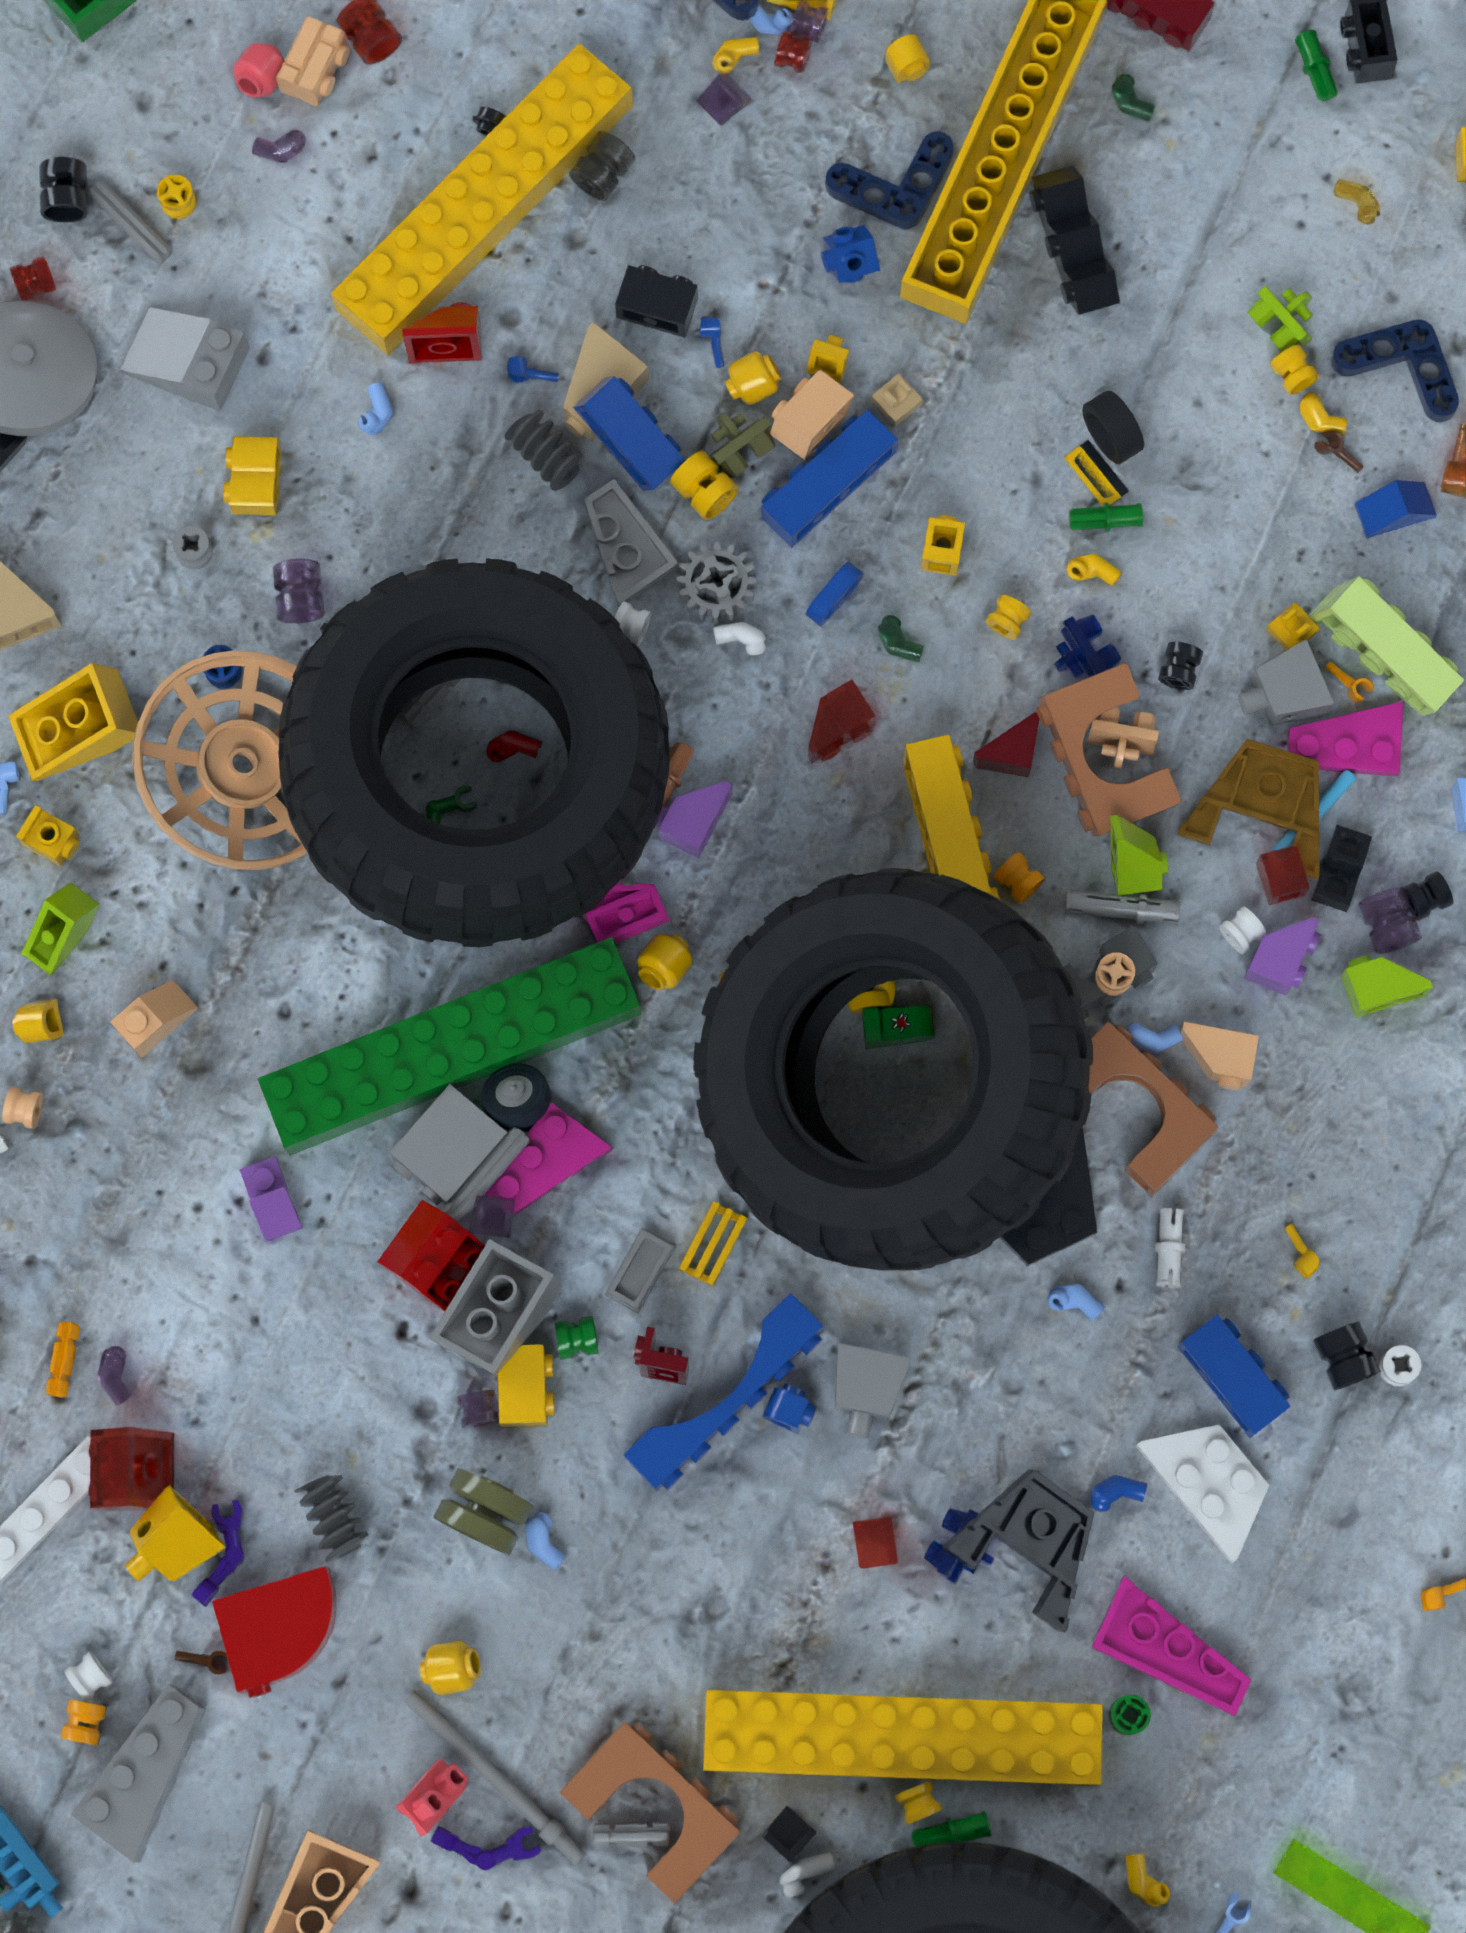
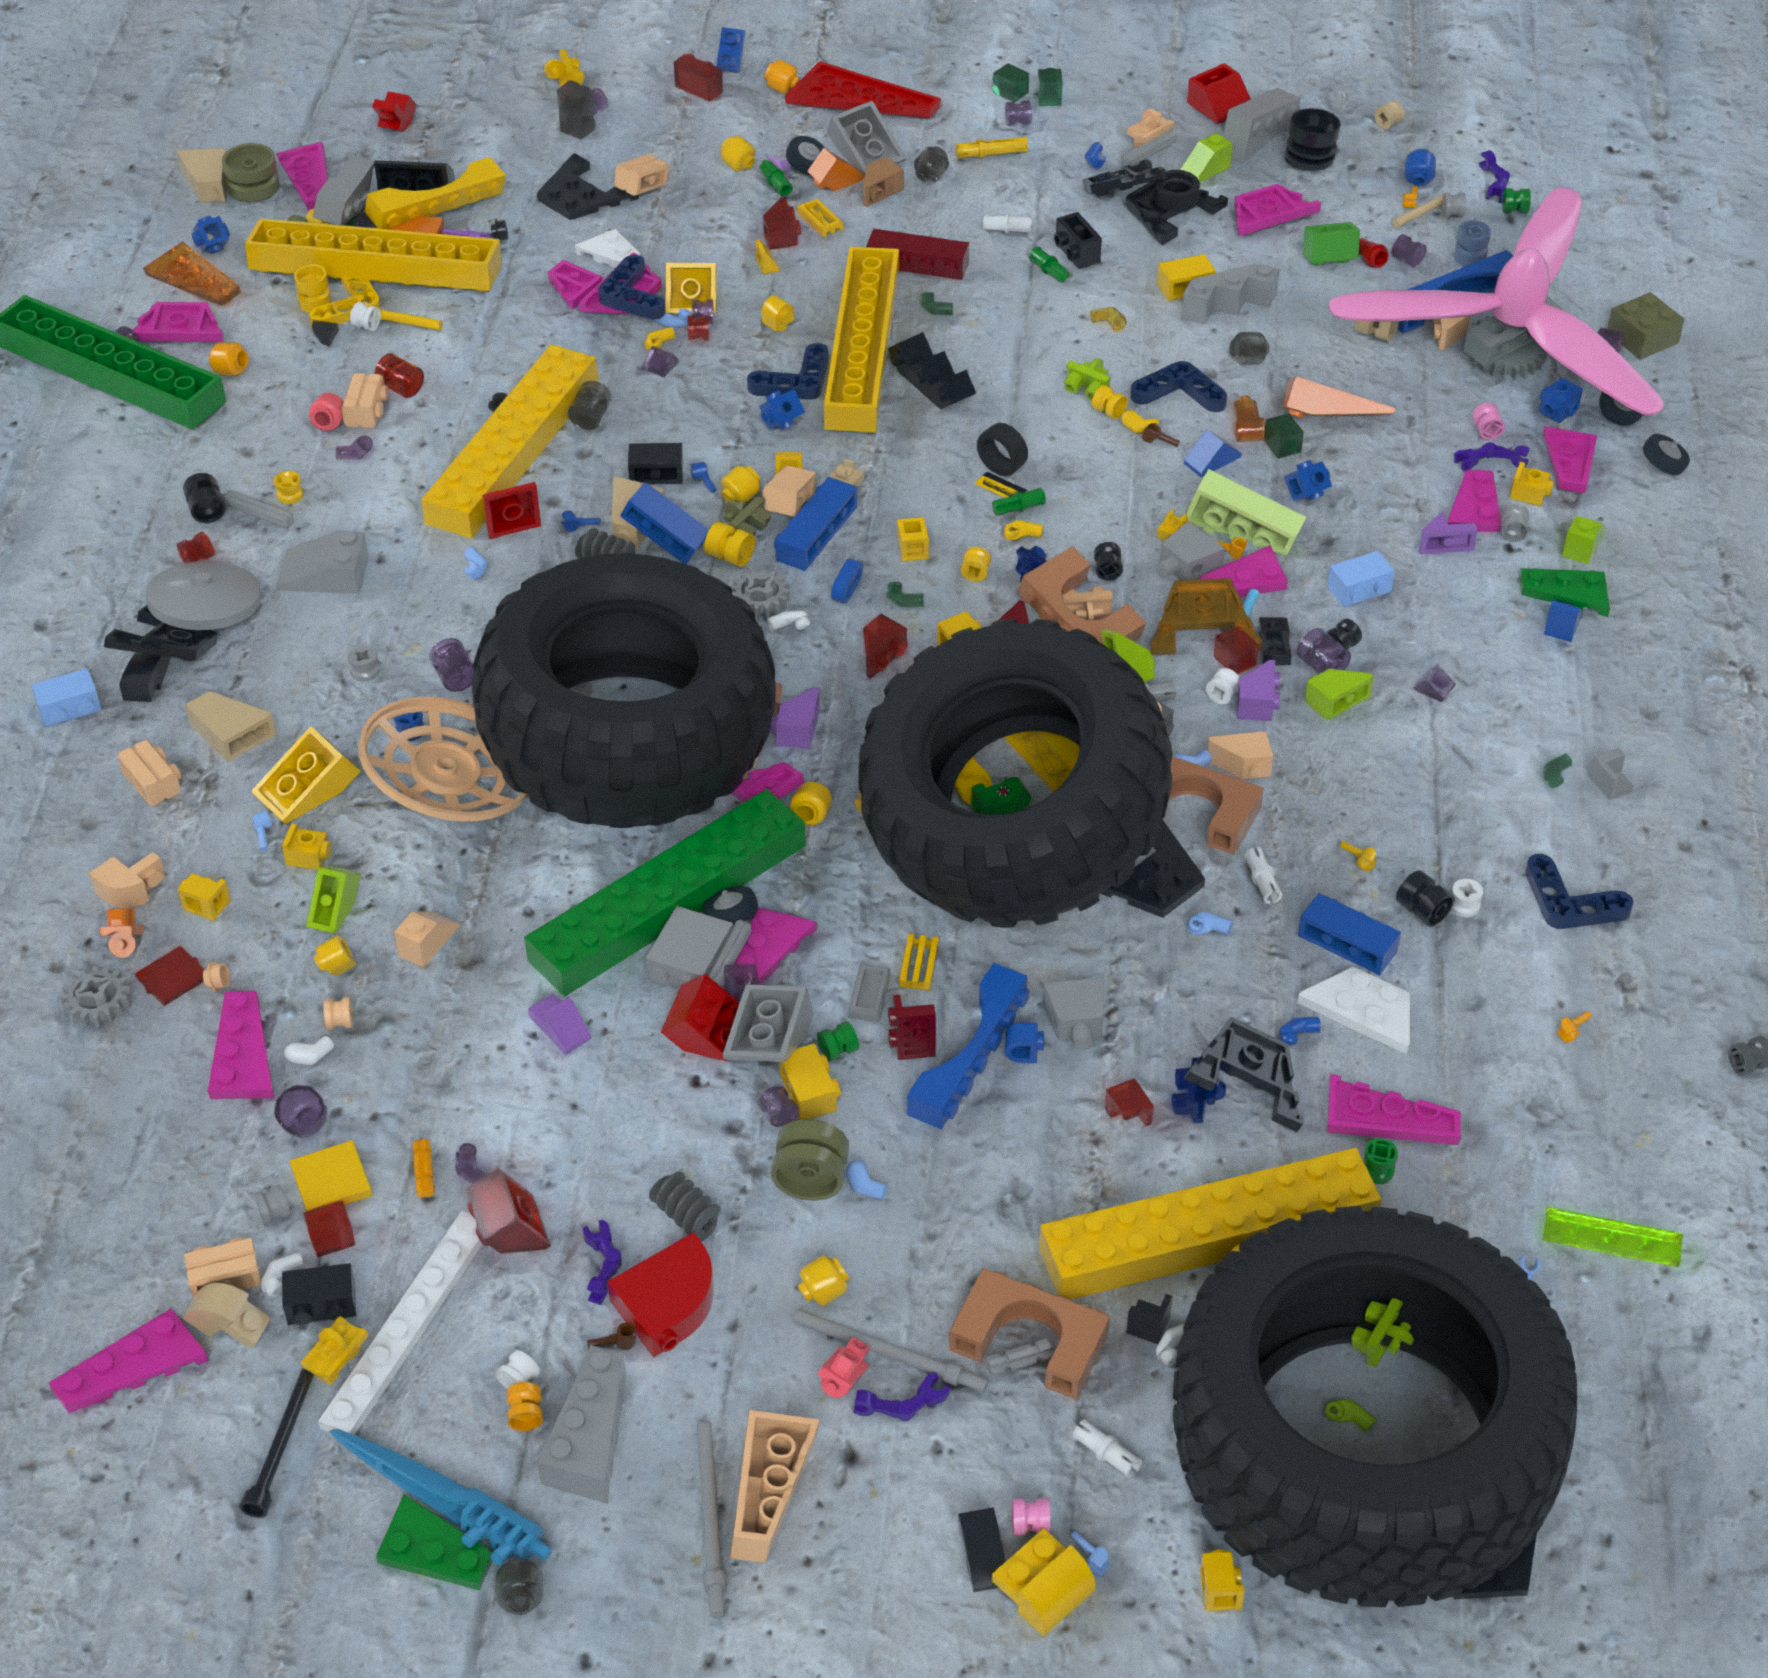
camera: 20 degrees left, 30 degrees down
yellow torso [124,1485,225,1582] -> none
yellow brick [223,436,281,516] -> none

